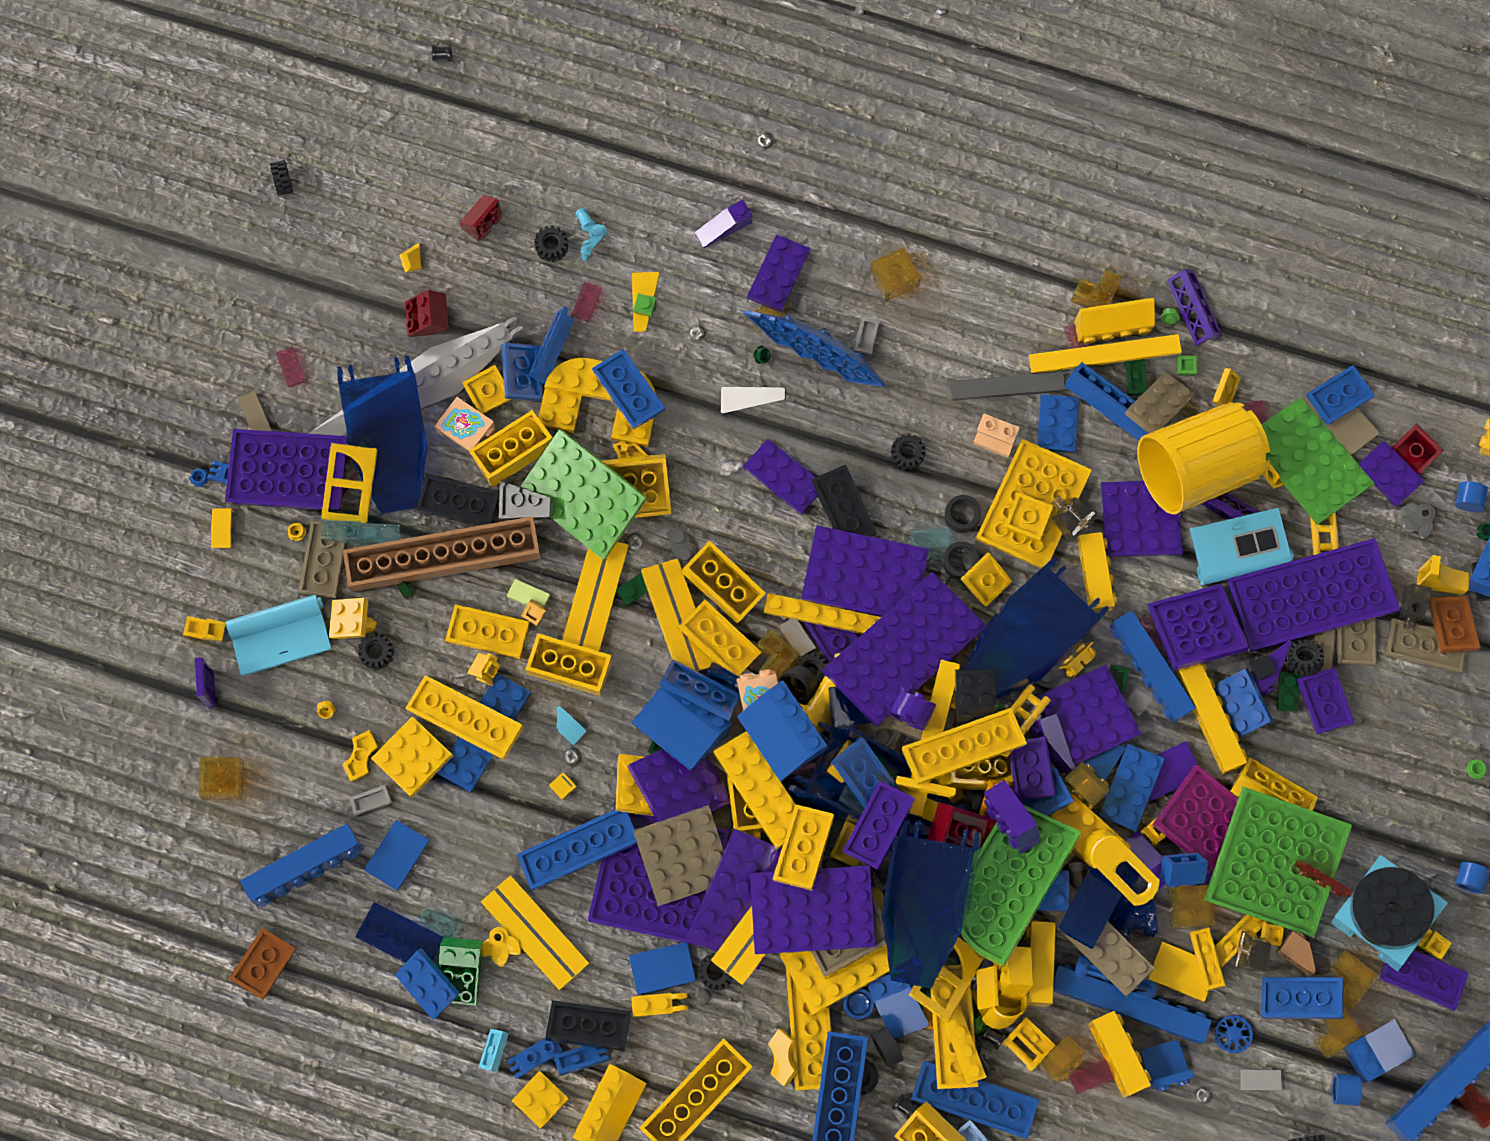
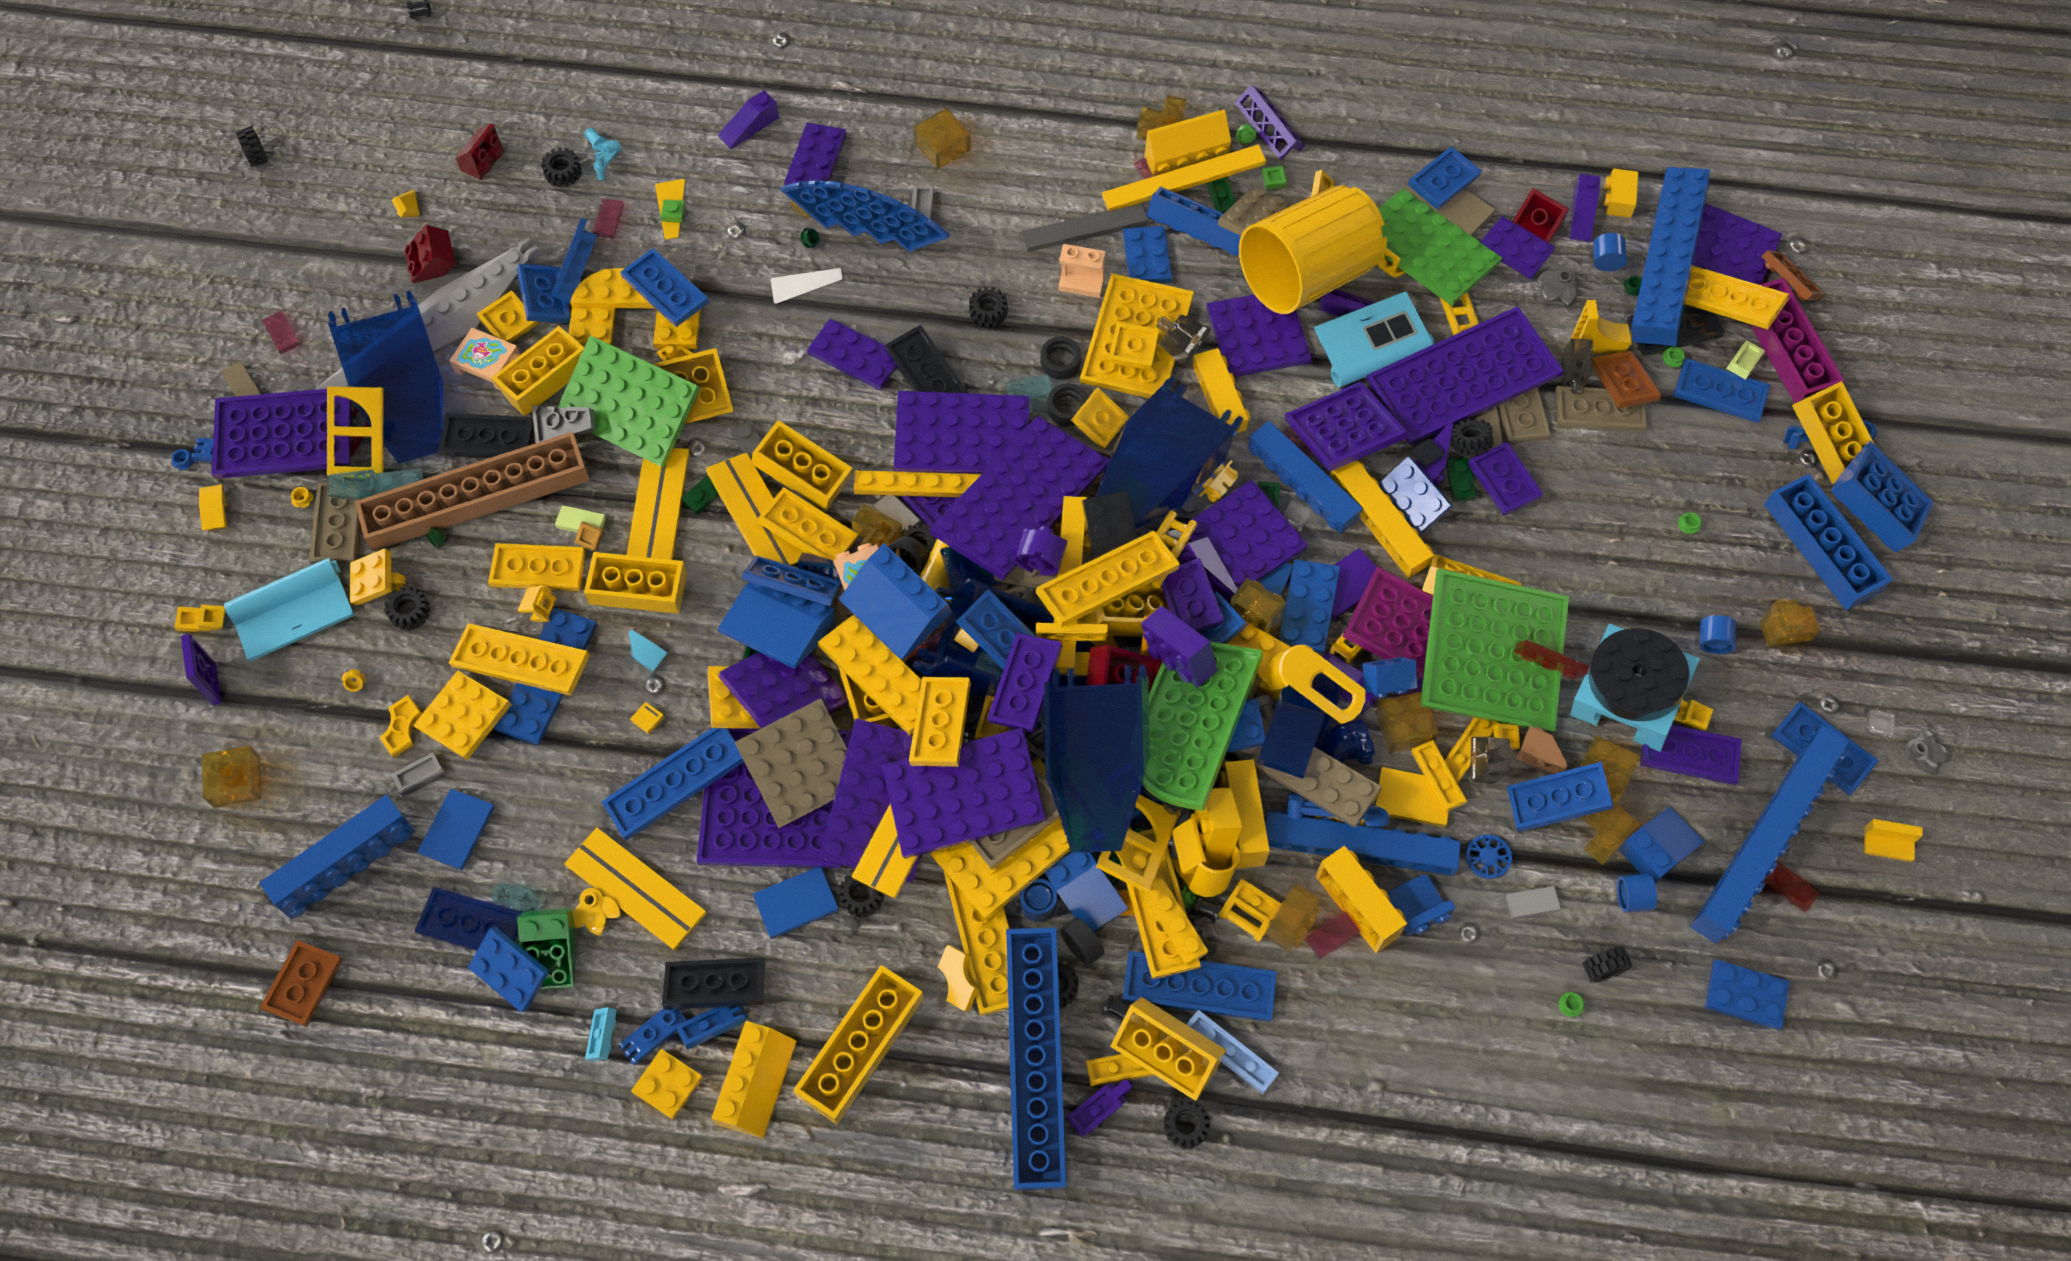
camera: 10 degrees left, 10 degrees down
yellow hinge [631,993,689,1017] -> none
none -> dark purple slope [1569,174,1601,242]

